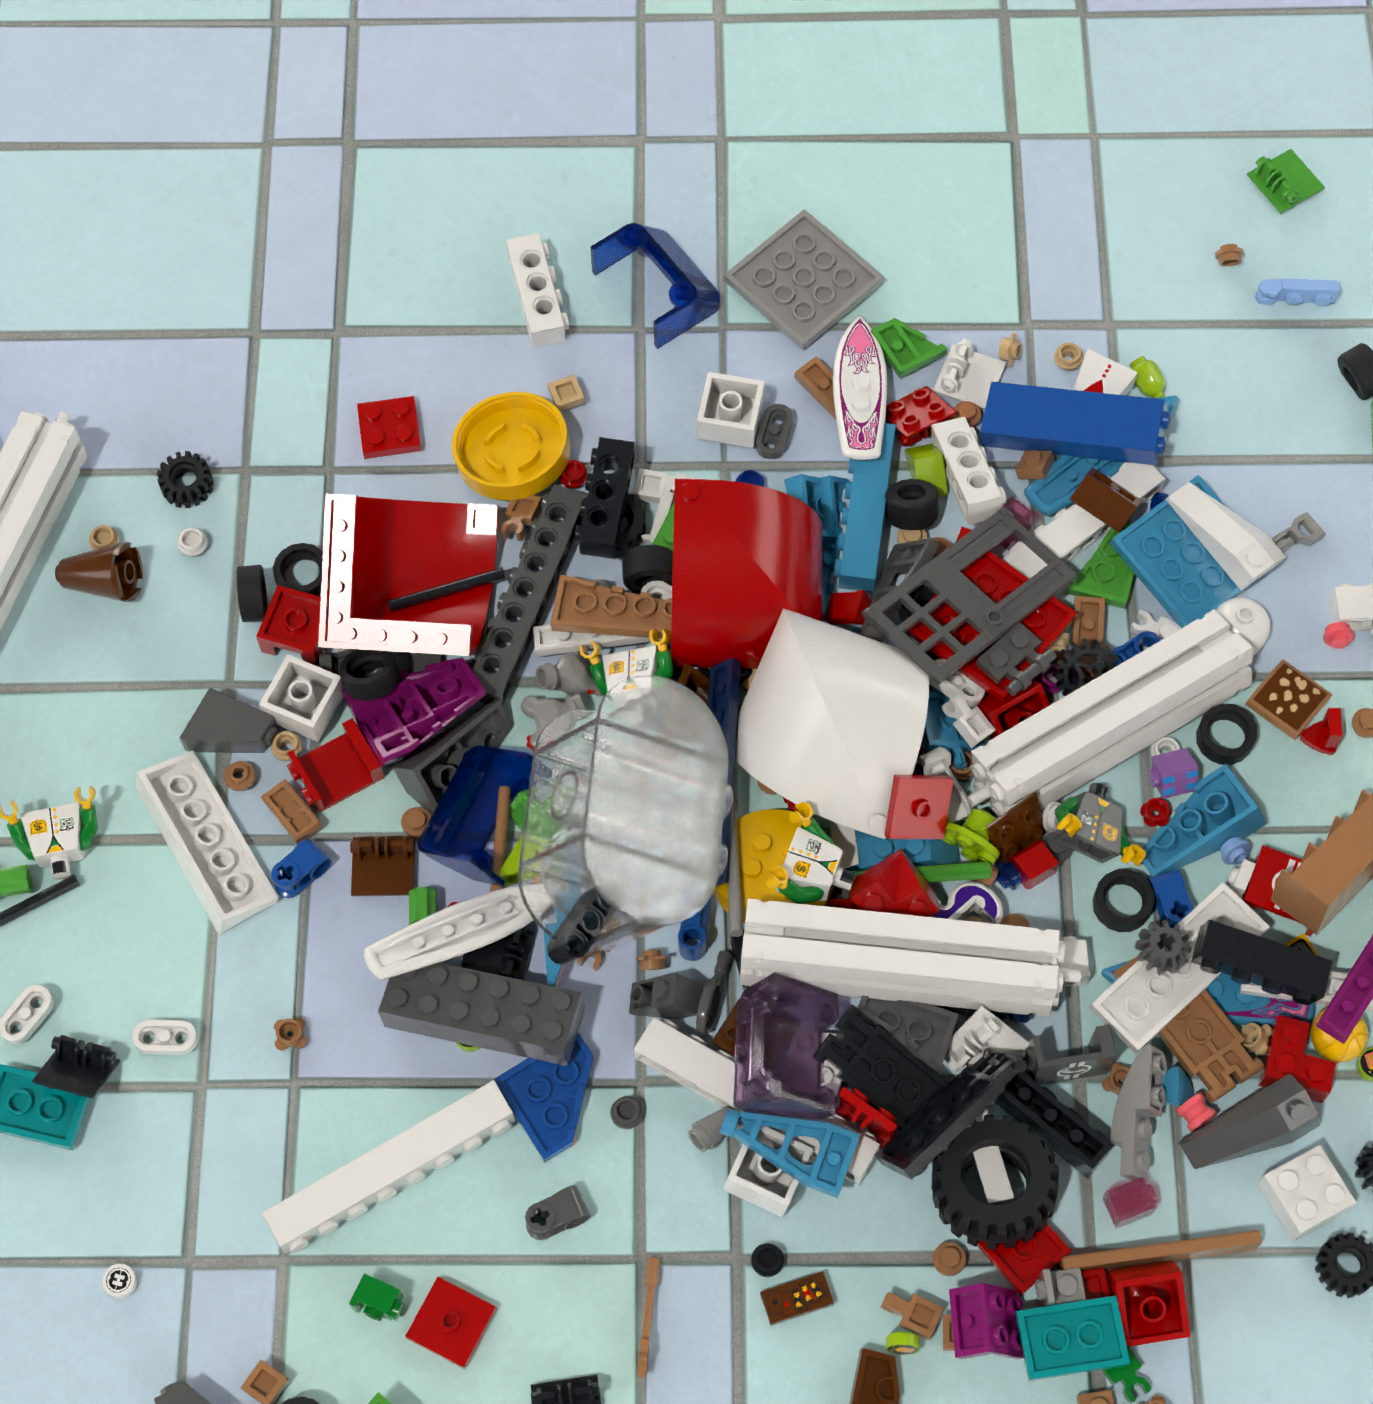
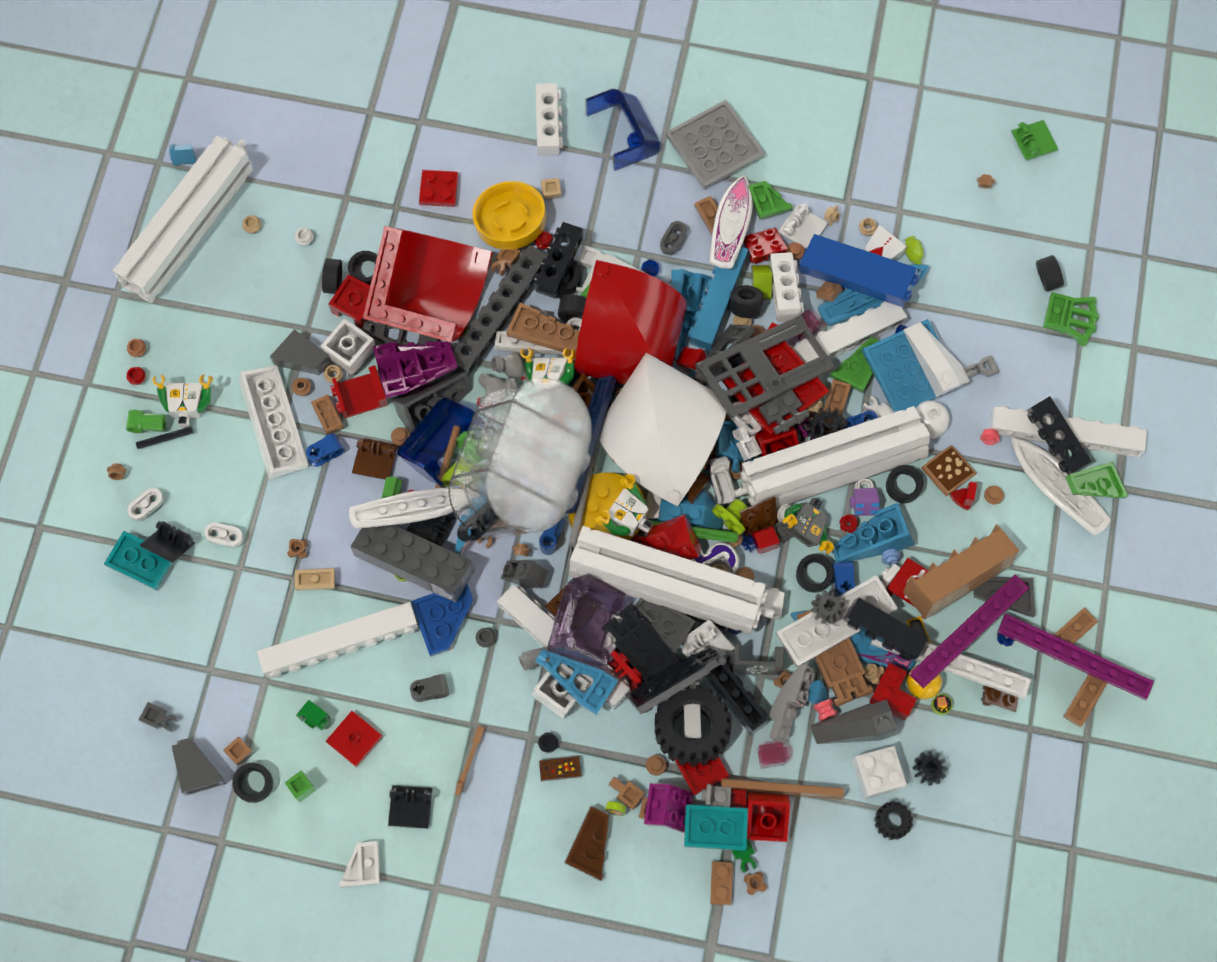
camera: 10 degrees right, 5 degrees up
reddish brown cone [55,542,143,602] -> none
white tile [102,1264,137,1299] -> none
black tyre [157,451,214,508] -> none
black tyre [339,649,400,701] -> none
black bar [388,567,506,612] -> none
dark grey piece [696,950,733,1035] -> none
white brick [697,372,765,448] -> none
plate [884,775,954,839] -> none
reddish brown hinge [1069,467,1141,533] -> none
light blue hinge [1255,278,1340,306] -> none
none -> dark grey plate [138,702,178,732]
none -> tan plate [295,568,335,591]

